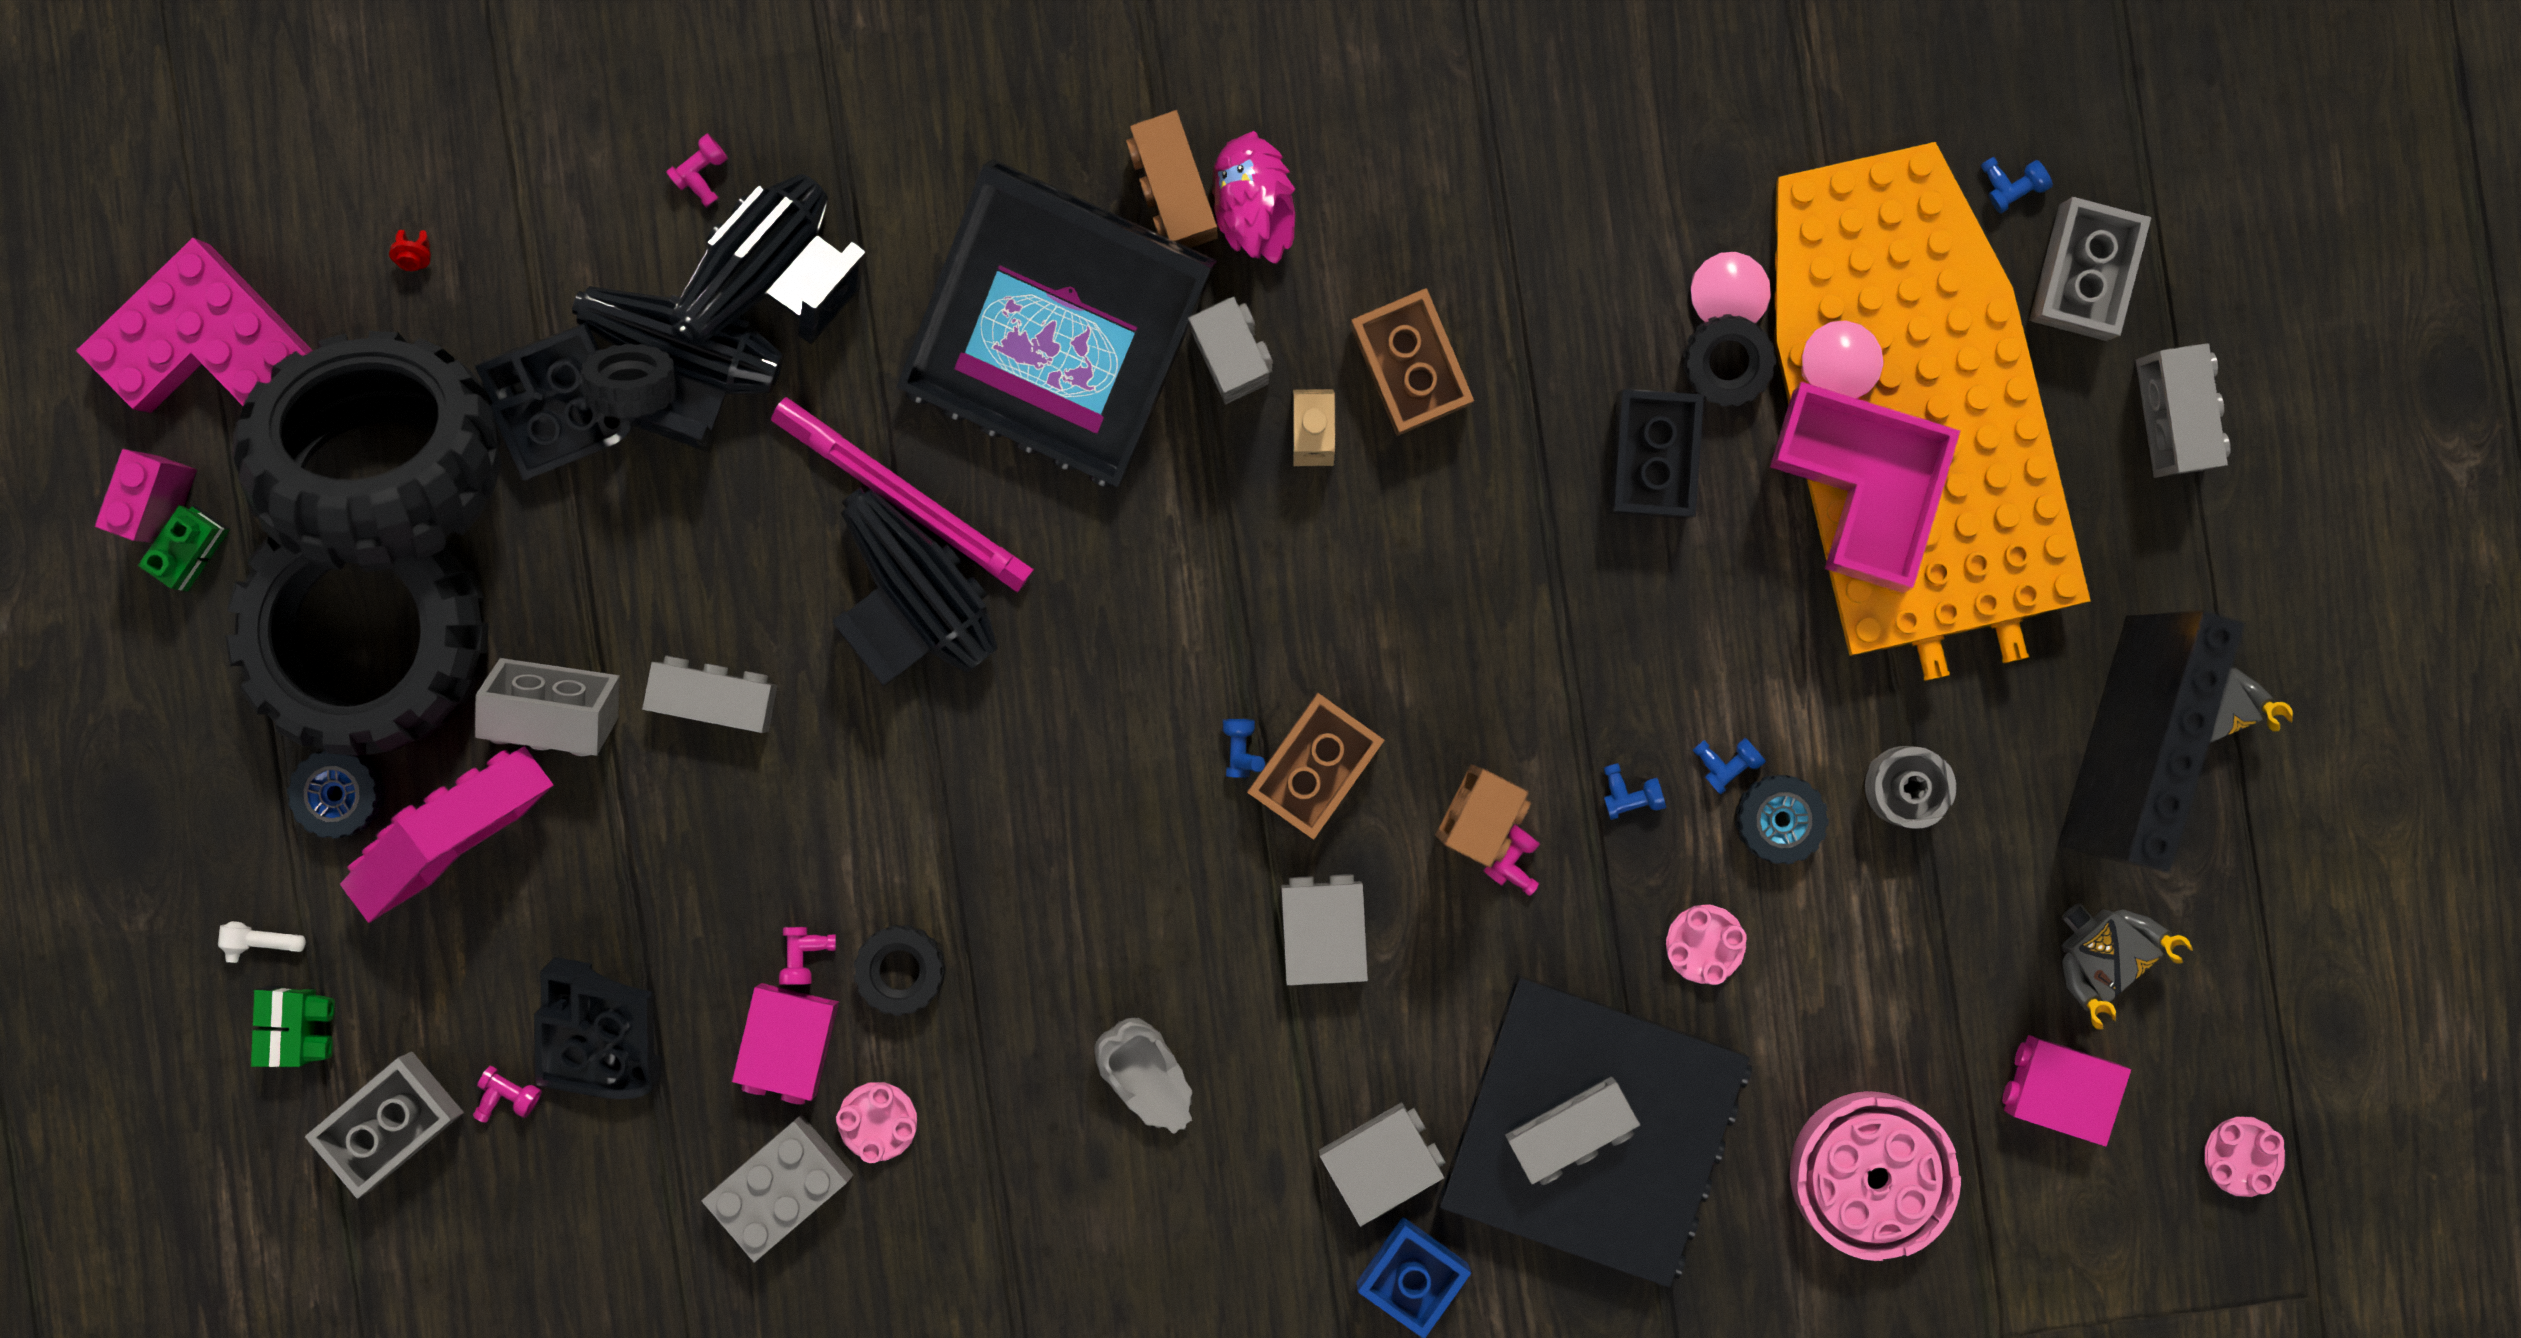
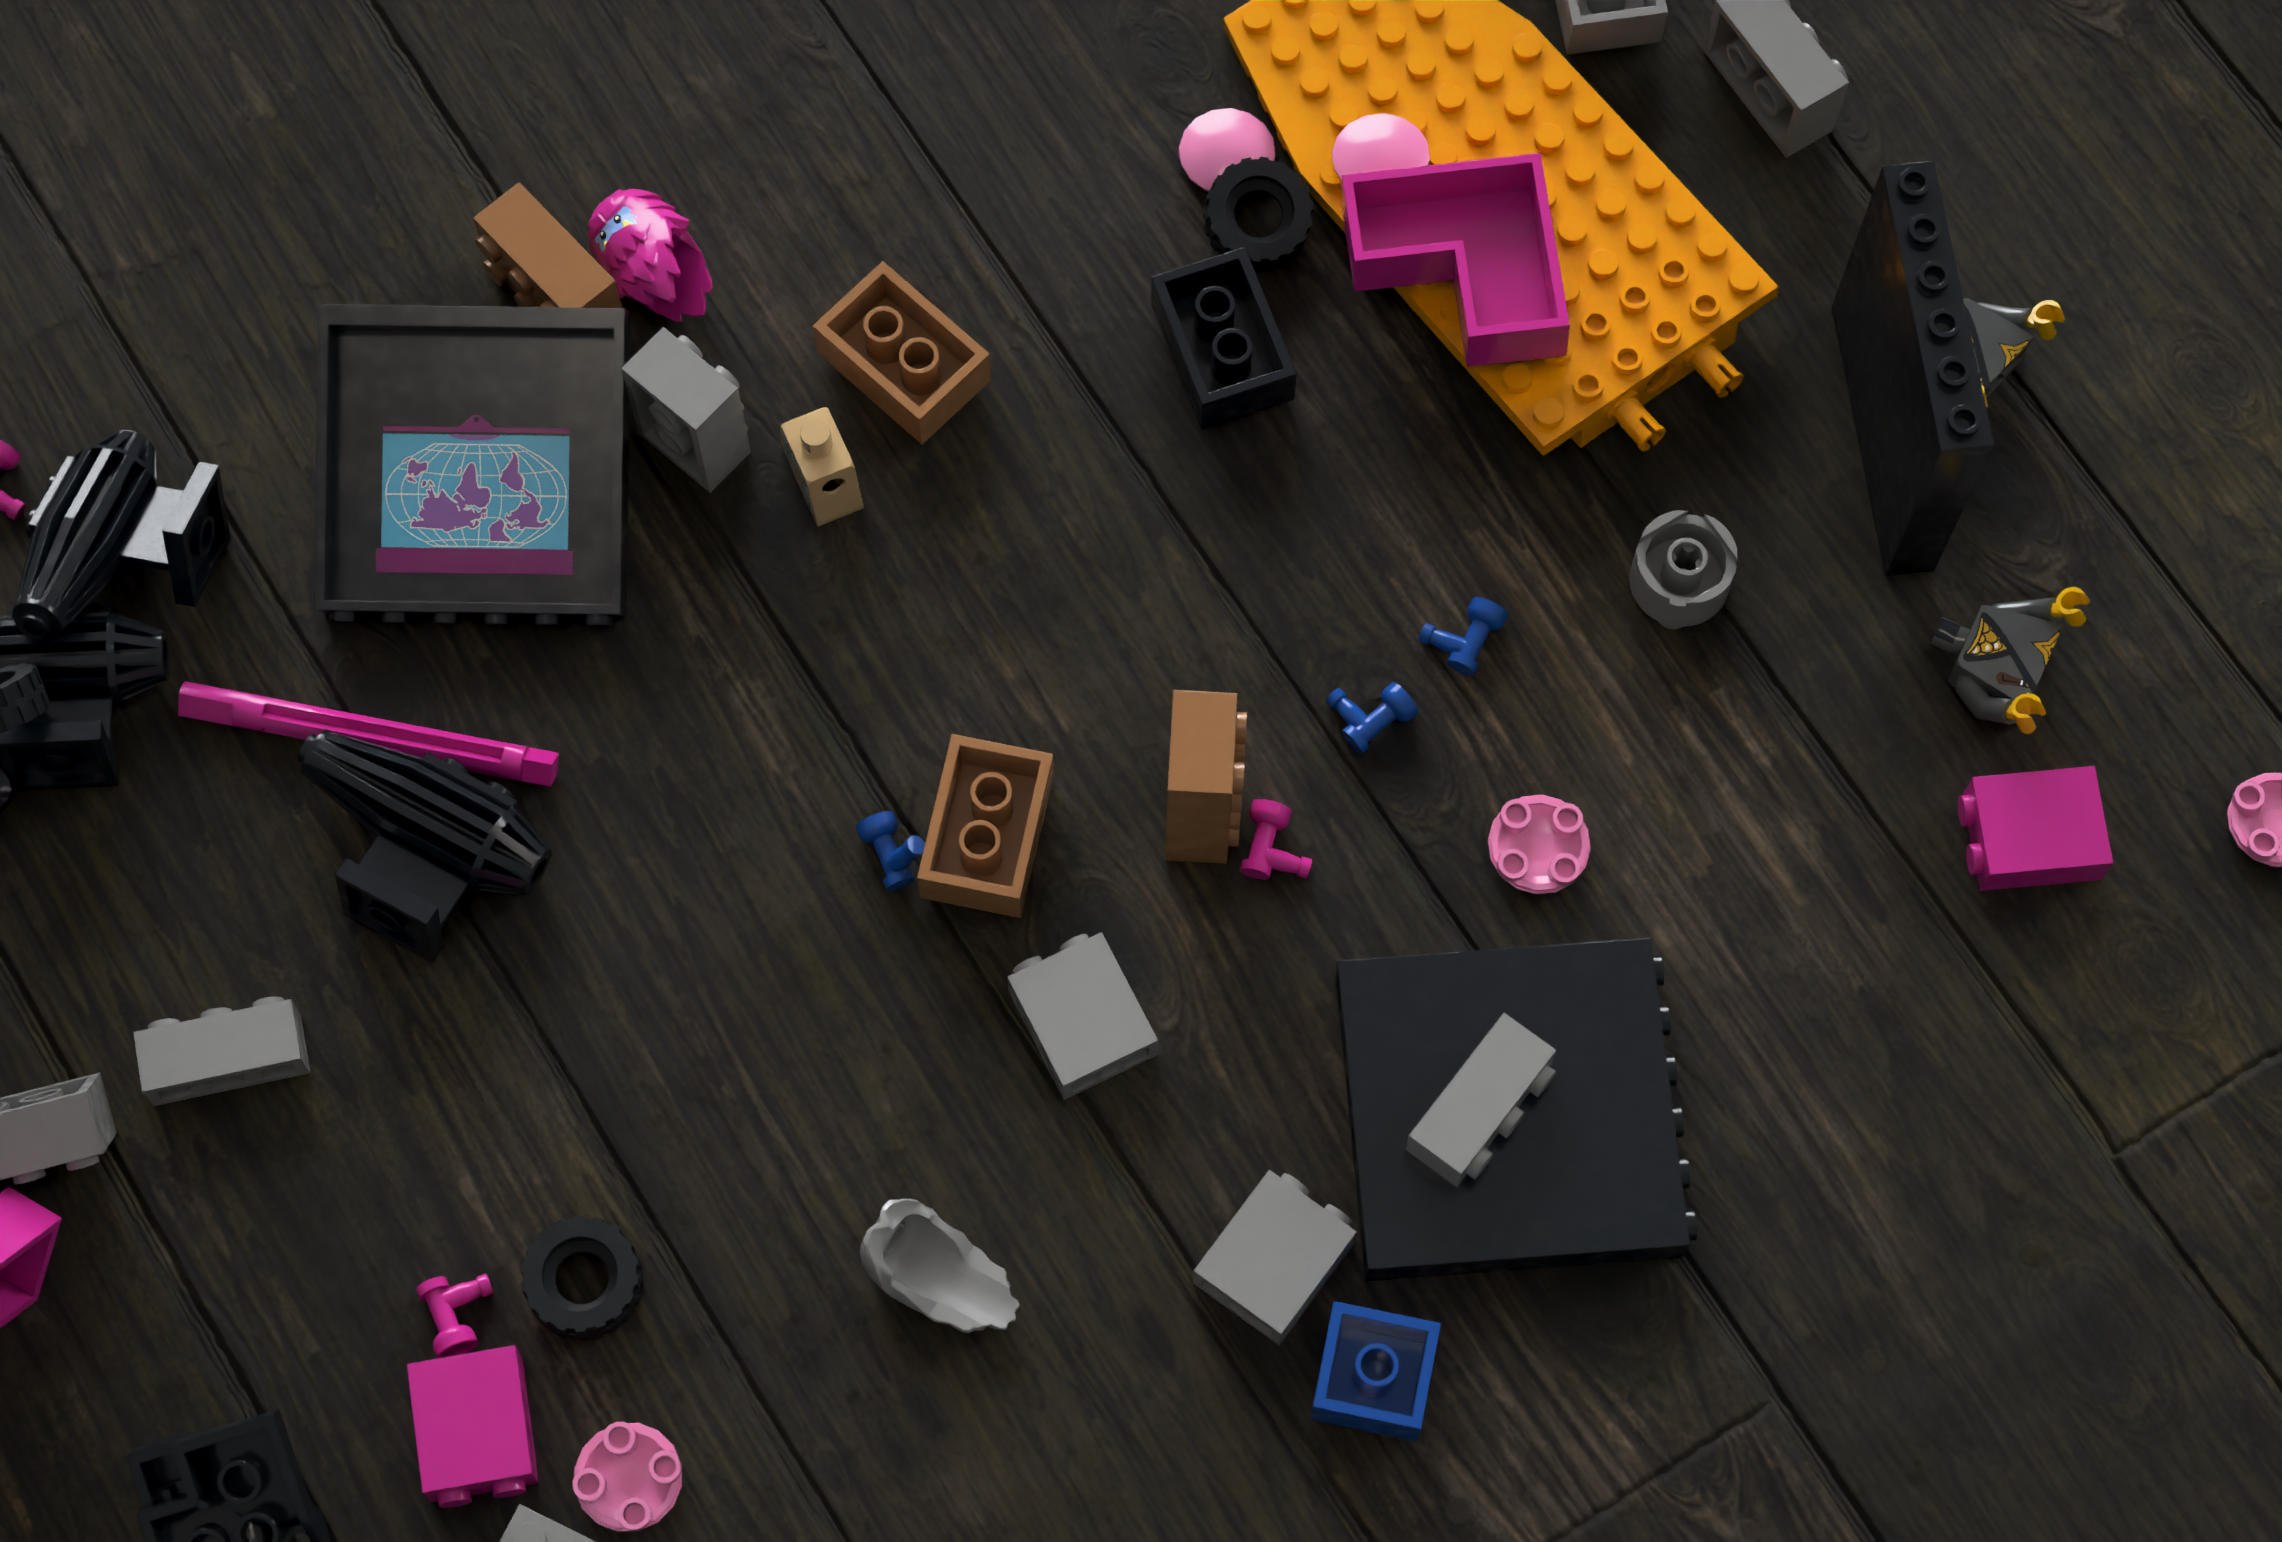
camera: 25 degrees left, 20 degrees down
black wheel [1735,775,1829,865] -> none
bright pink brick [1790,1092,1961,1261] -> none

